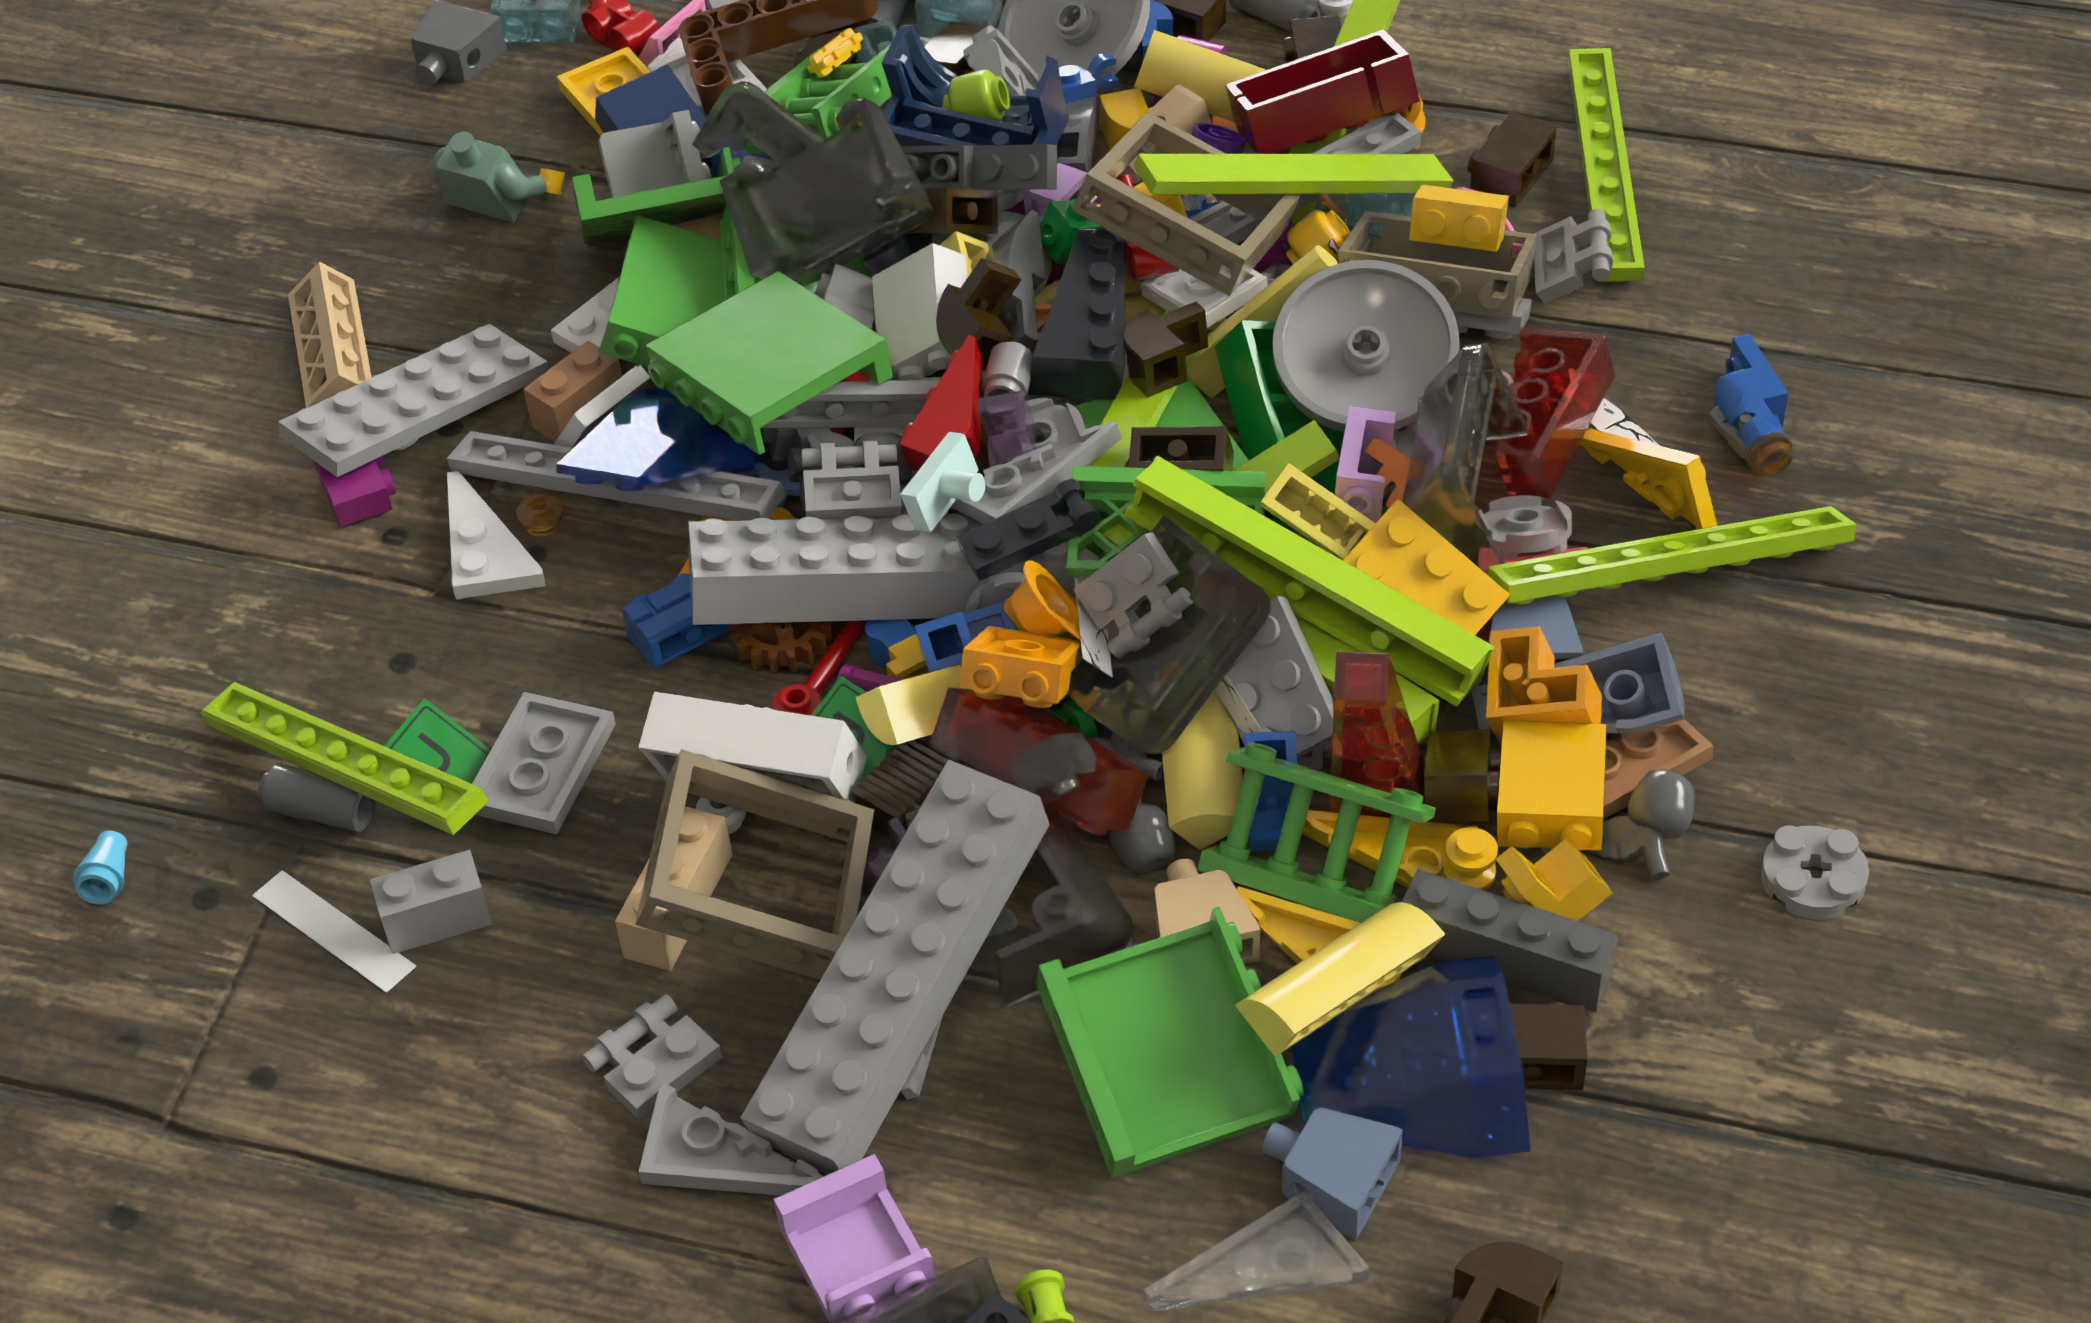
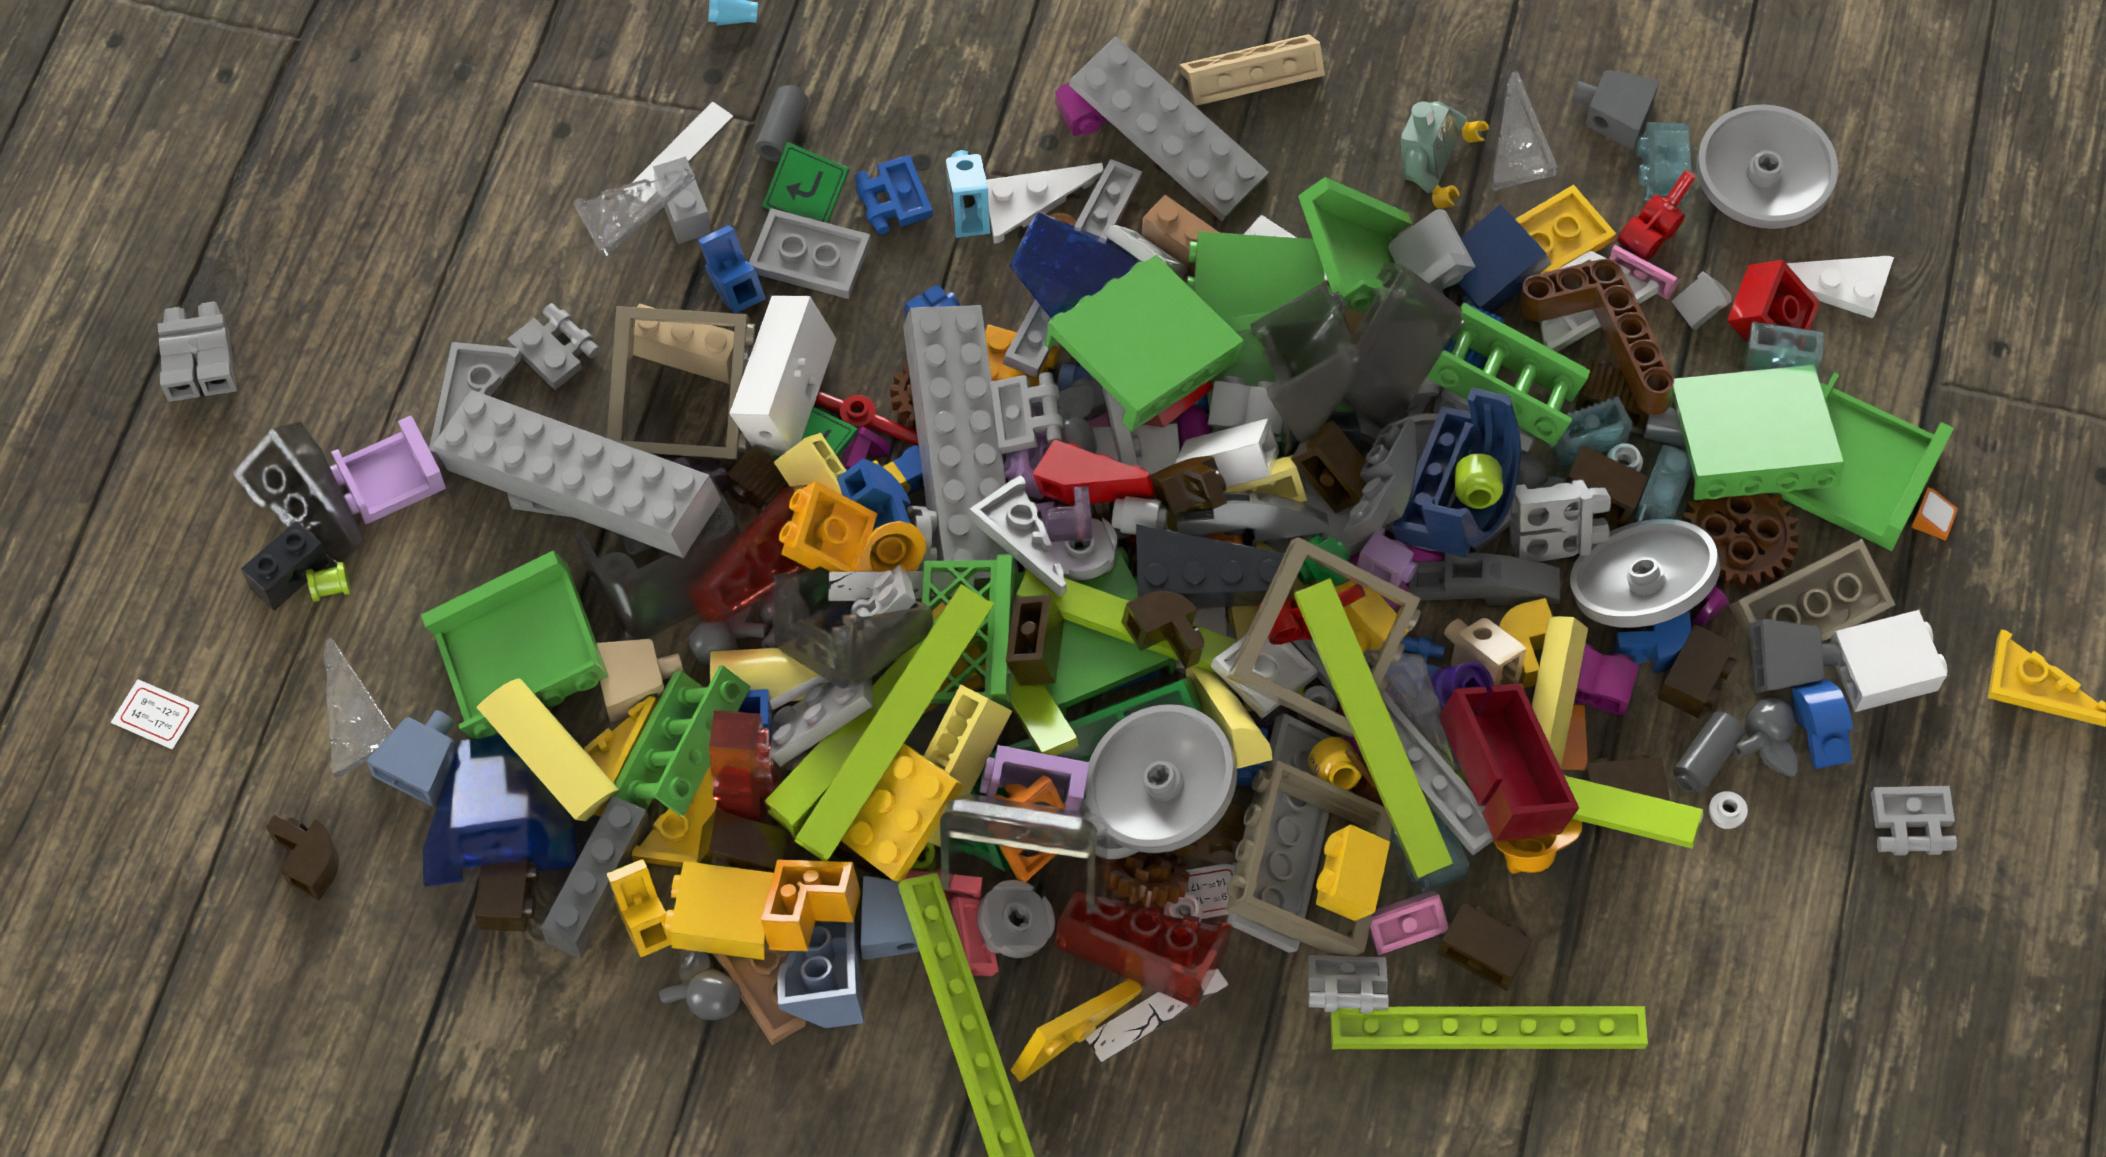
camera: 85 degrees right, 15 degrees up
lime tile [200,682,489,835] -> none
yellow axle [807,28,863,78] -> none
light aqua tile [900,432,985,533] -> none
black plate [956,479,1100,581] -> none
clear smoke brick [1007,732,1097,805] -> none
blue plate [1059,53,1119,104] -> none
yellow wheel [1443,827,1498,891] -> none
blue plate [1709,334,1793,476] -> none
light grey plate [1761,825,1869,920] -> none
none -> clear wing [573,169,696,255]
none -> blue brick [698,225,766,314]
none -> blue plate [854,155,933,235]
none -> medium azure torso [946,150,990,238]
none -> clear wing [1492,71,1558,190]

